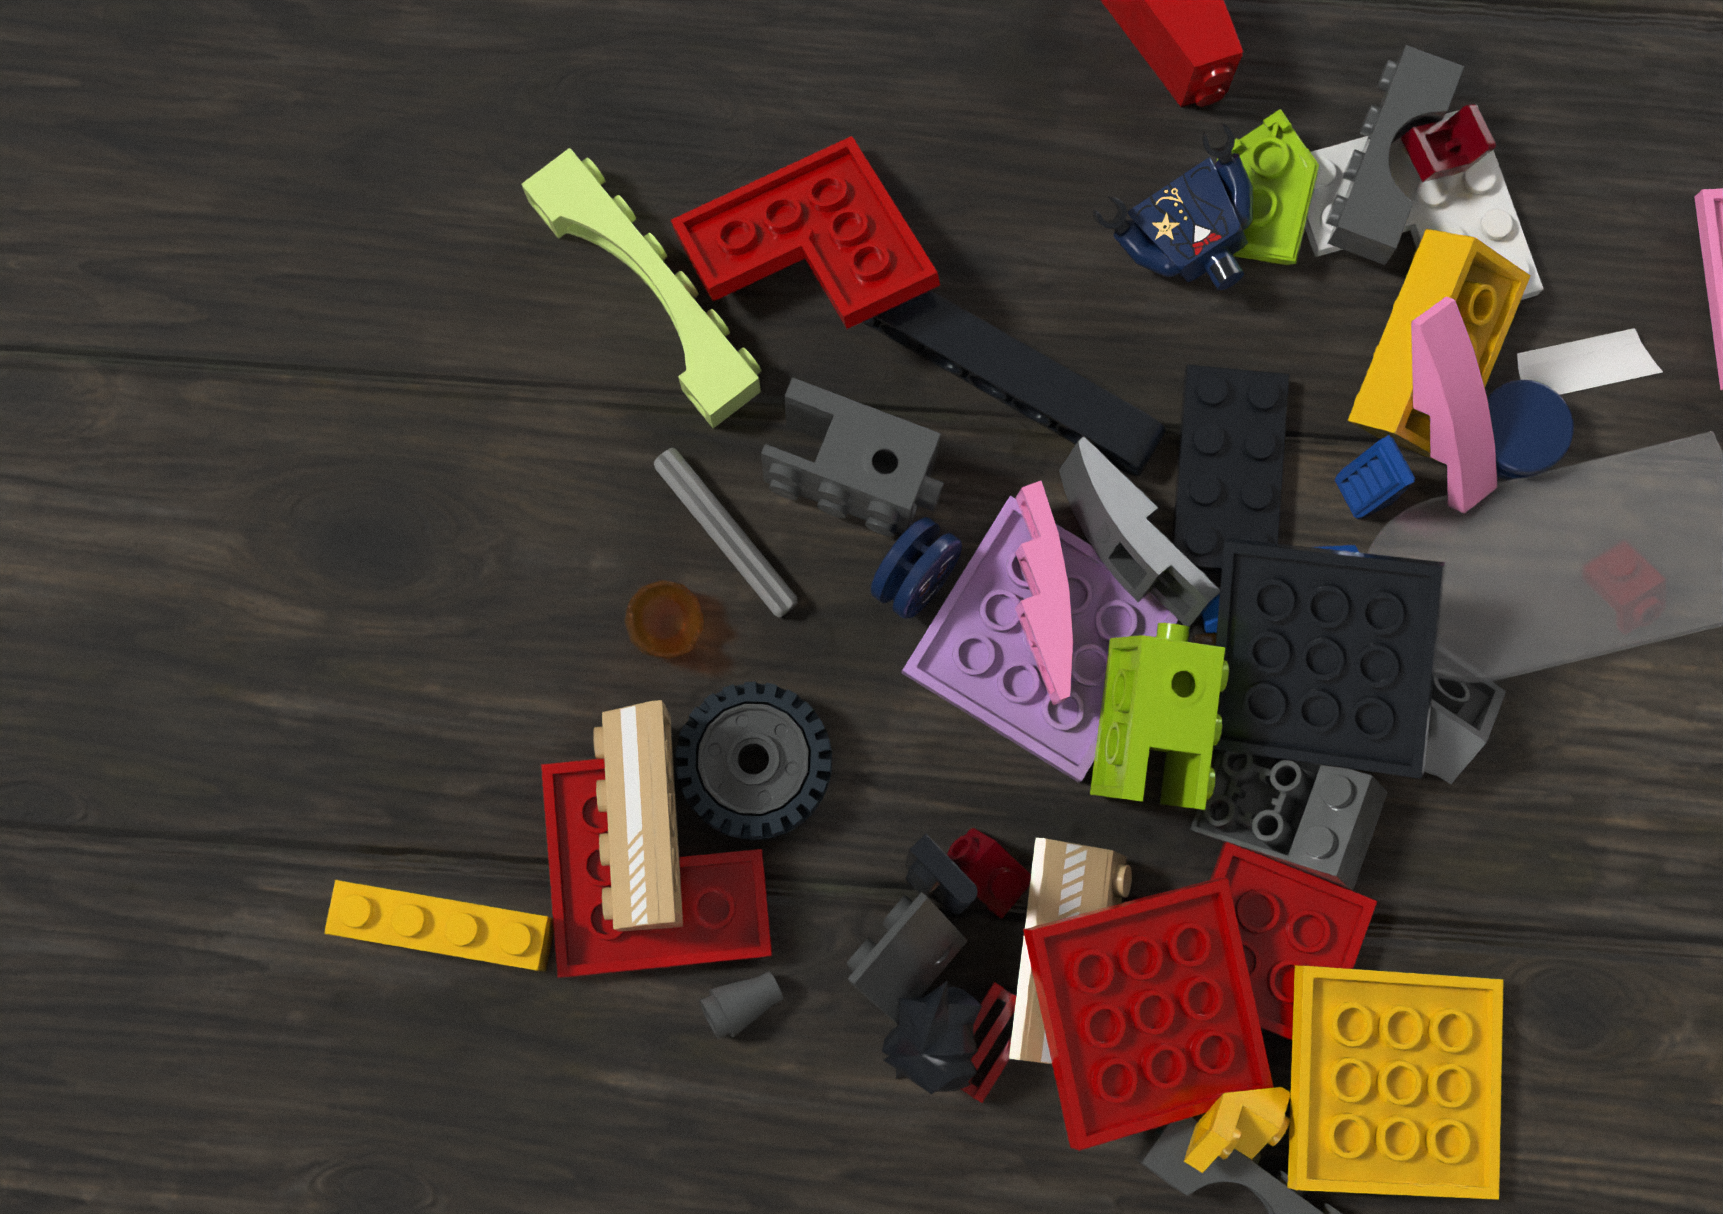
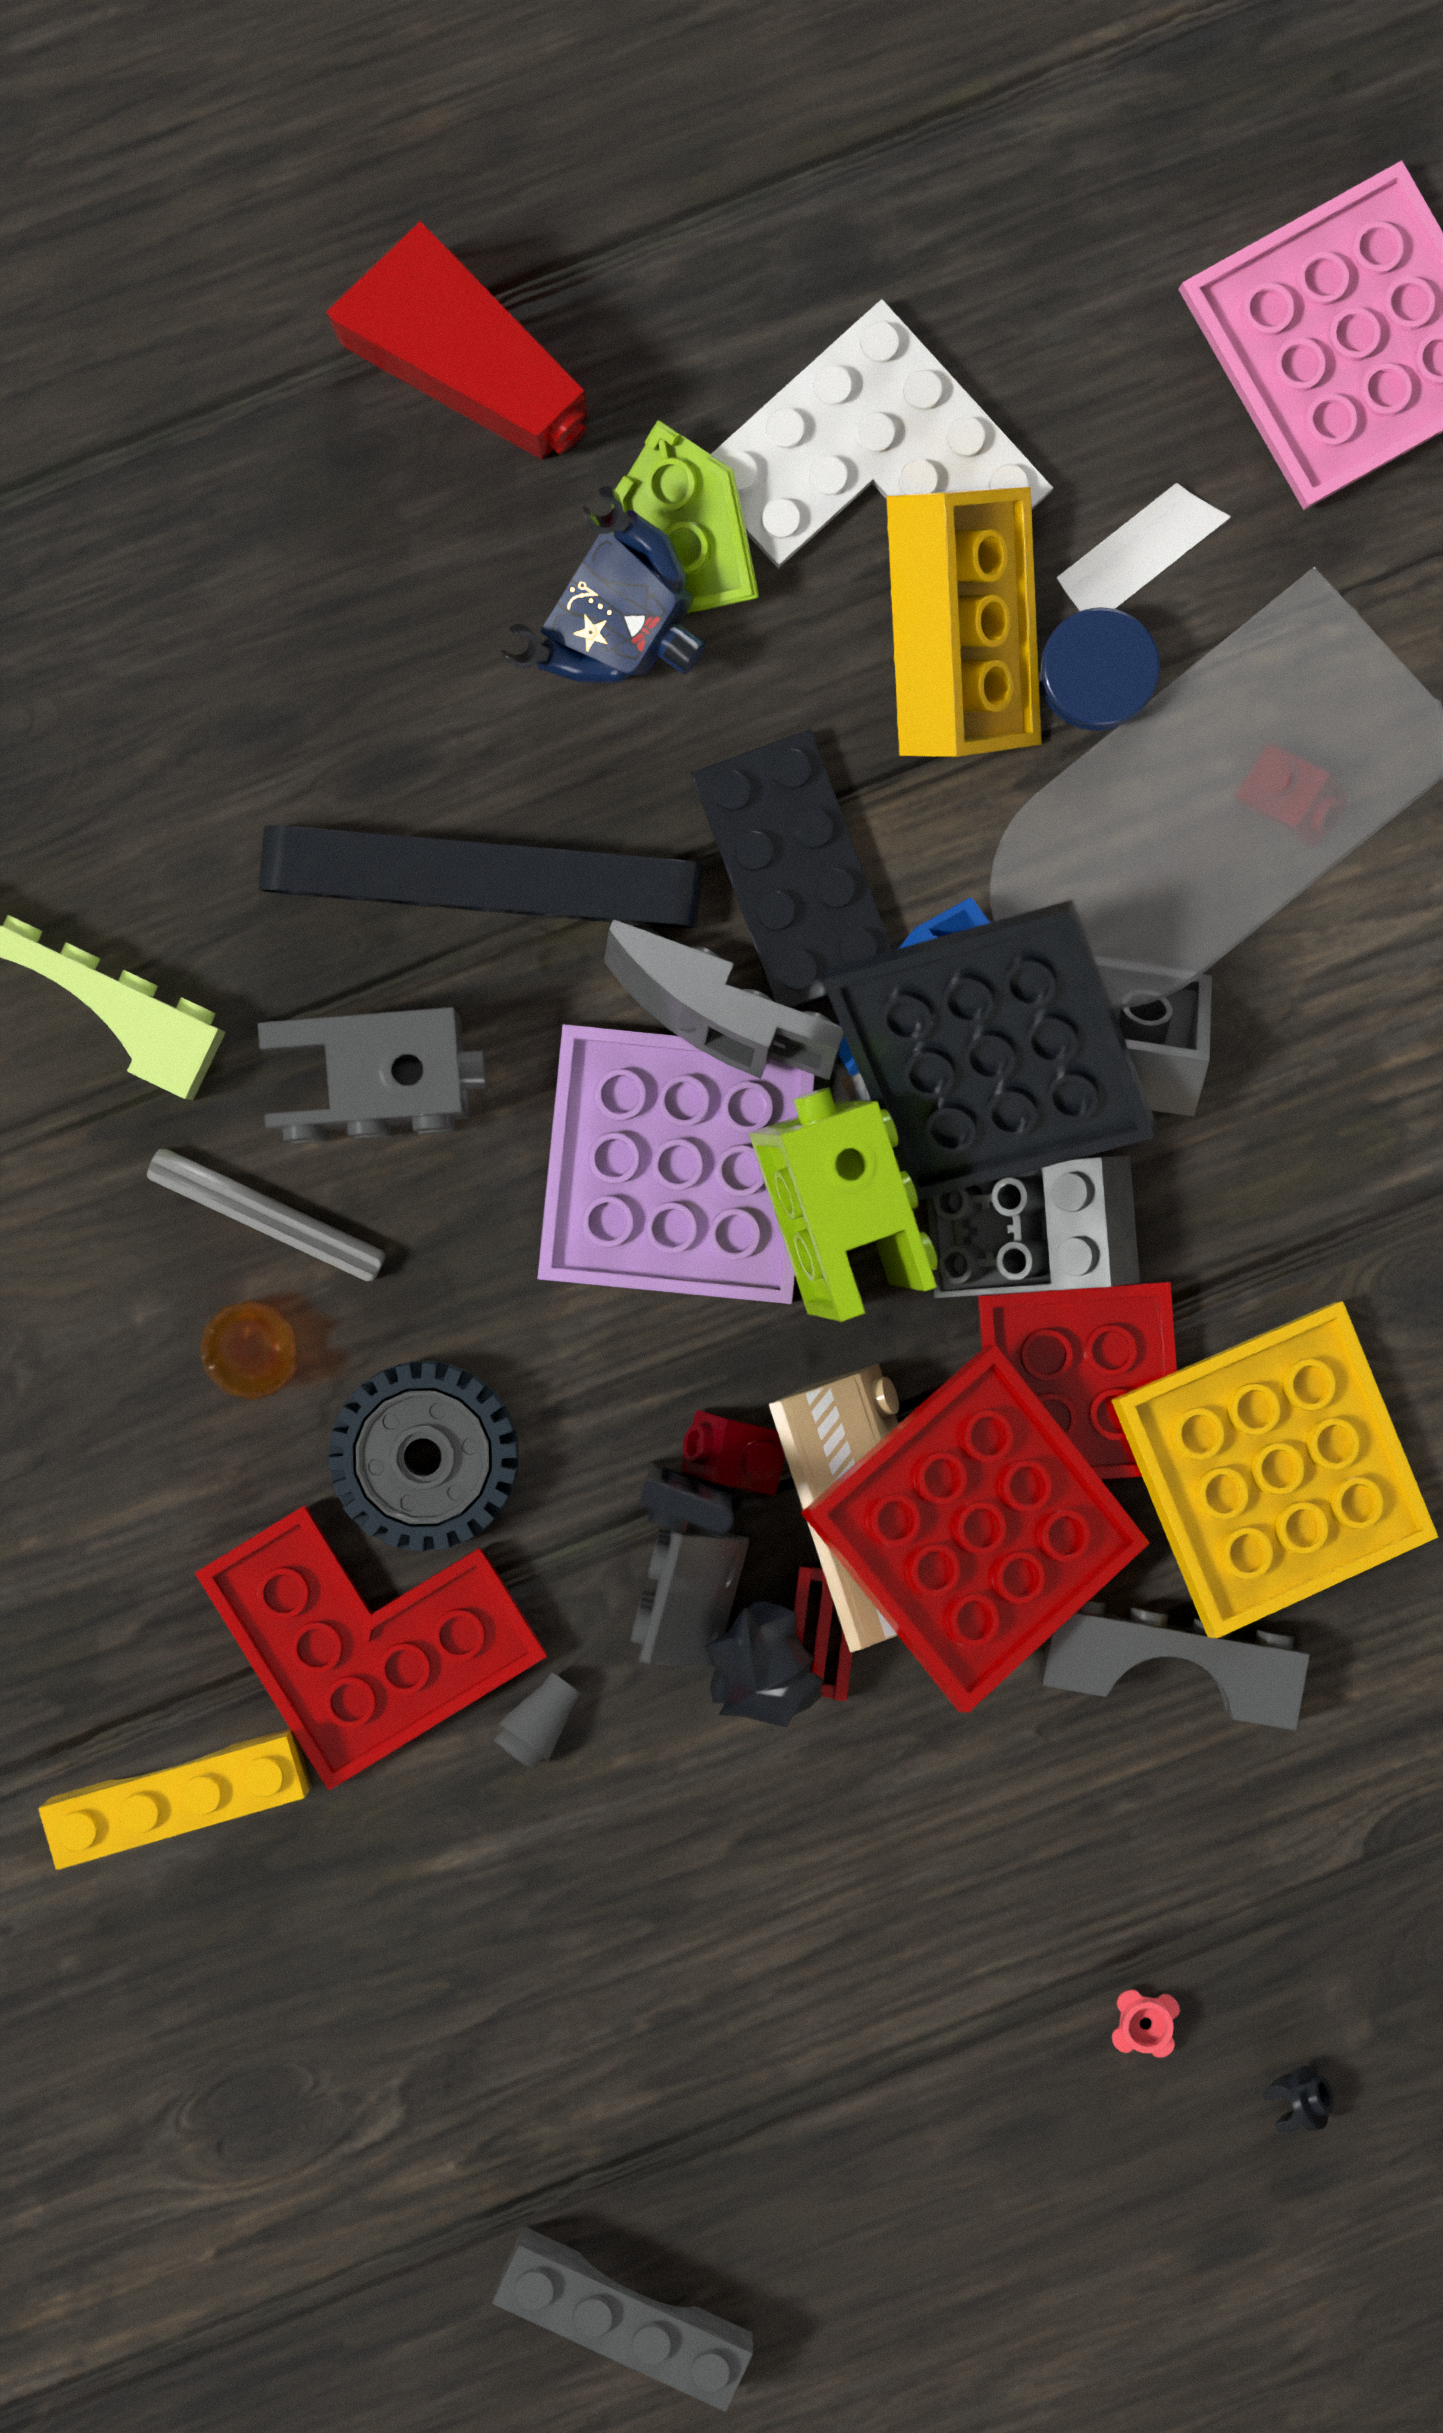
camera: 25 degrees left, 10 degrees up
tan slope [594,700,683,931] -> none
red plate [671,136,940,329] -> none
dark blue head [871,517,962,619] -> none
bright pink slope [1015,481,1073,705] -> none
yellow slope [1184,1087,1291,1173] -> none
dark grey arch [1325,45,1464,265] -> none
blue slope [1335,435,1415,520] -> none
dark red bracket [1401,104,1496,182] -> none
bright pink slope [1411,296,1497,513] -> none

